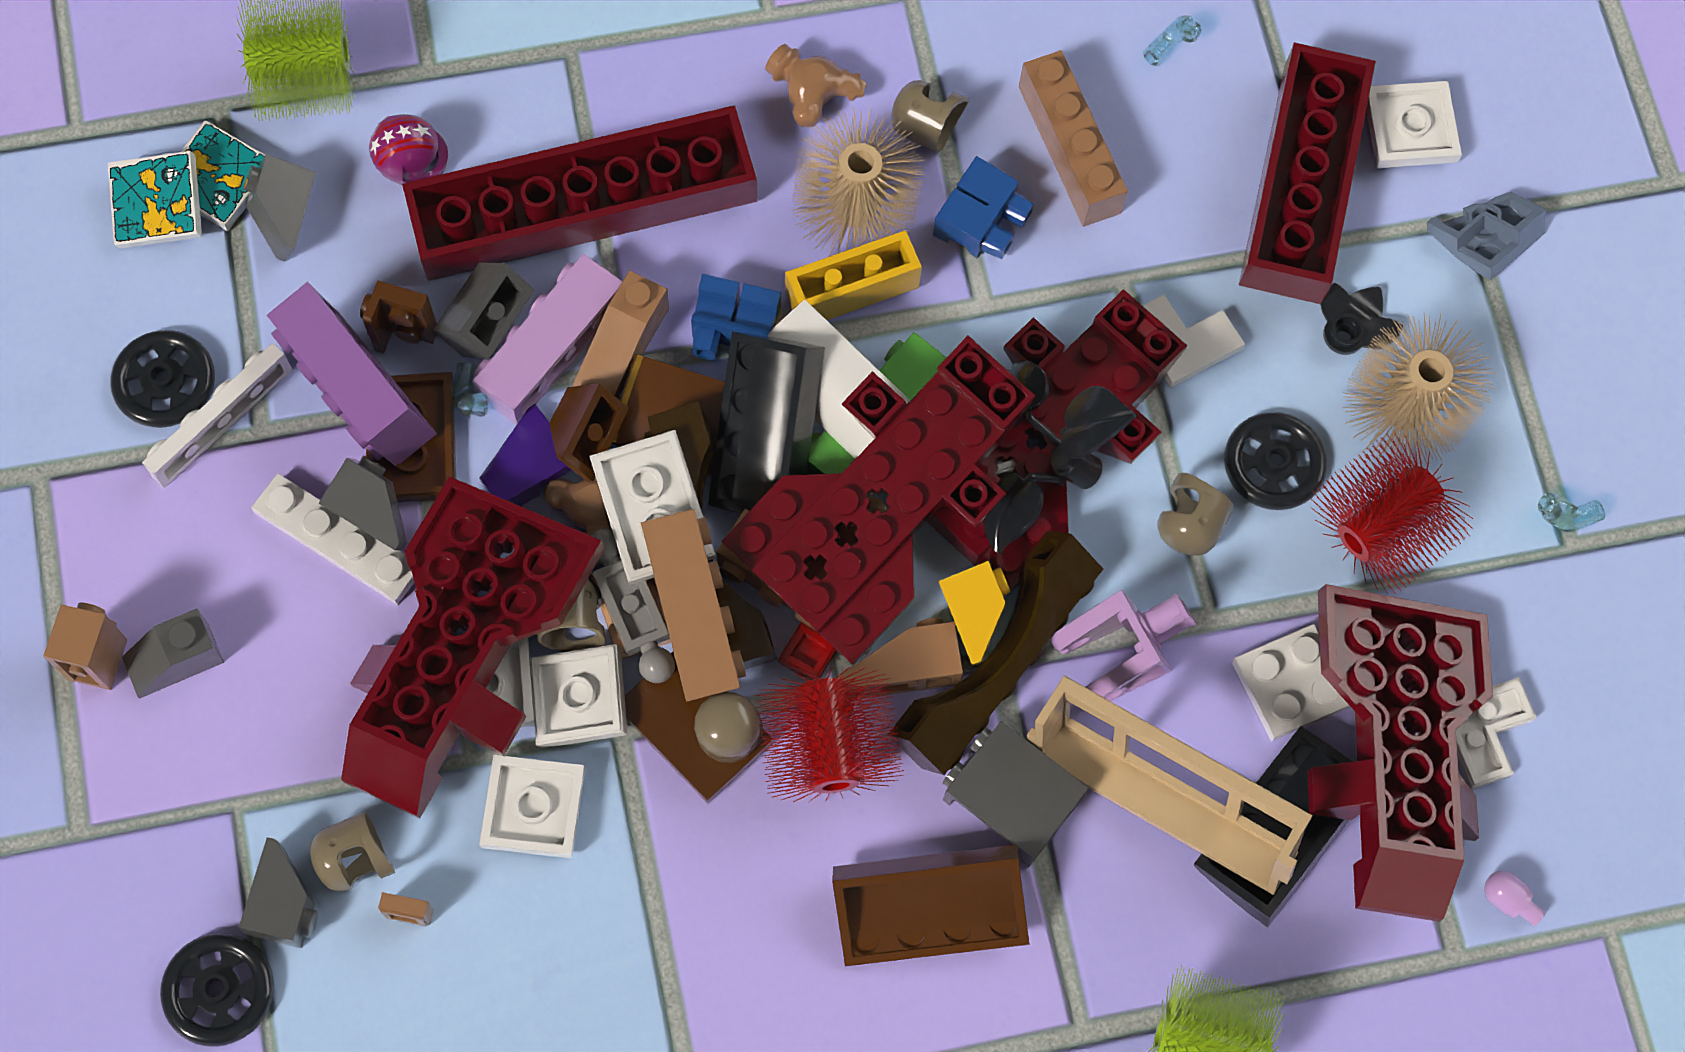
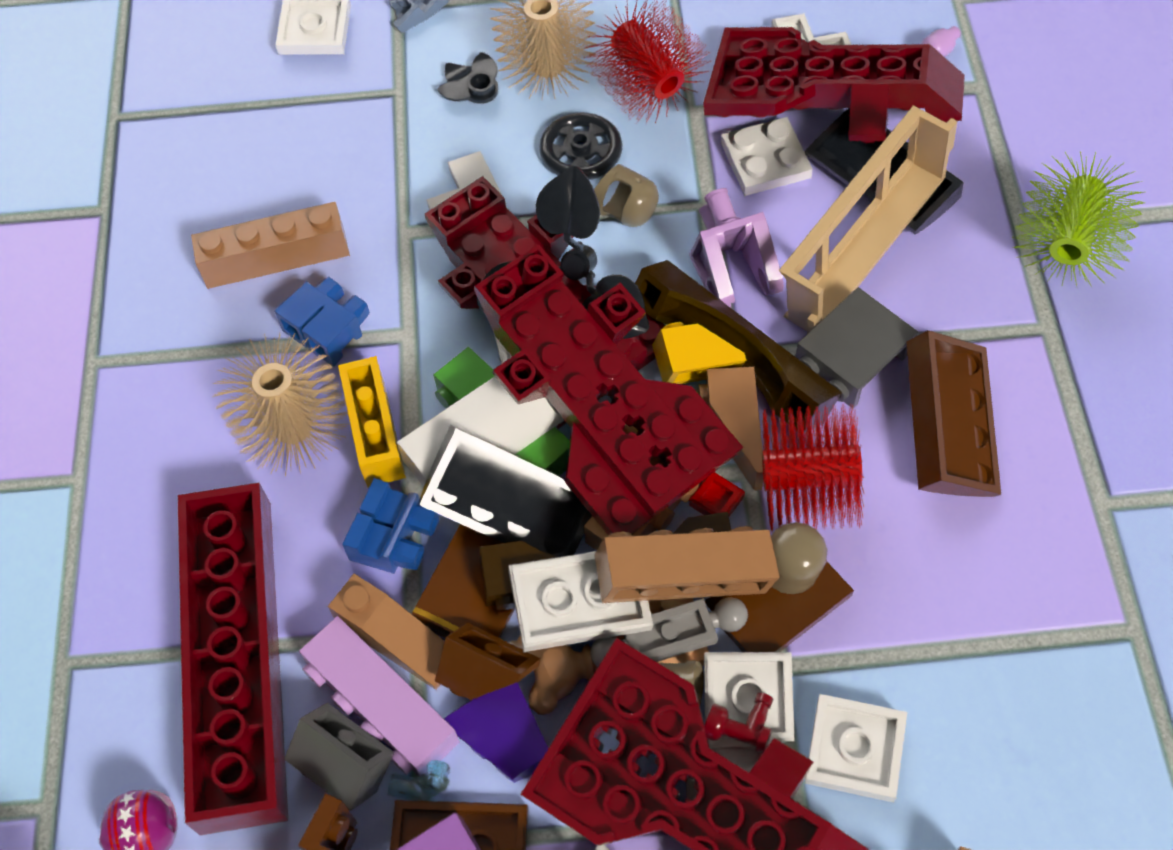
camera: 75 degrees left, 10 degrees down
medium nougat animal [765,44,866,127] -> none
dark tan helmet [891,80,969,152] -> none
clear light blue arm [1143,15,1202,66] -> none
dark red brick [1238,42,1376,305] -> none
none -> dark red piece [705,692,773,754]

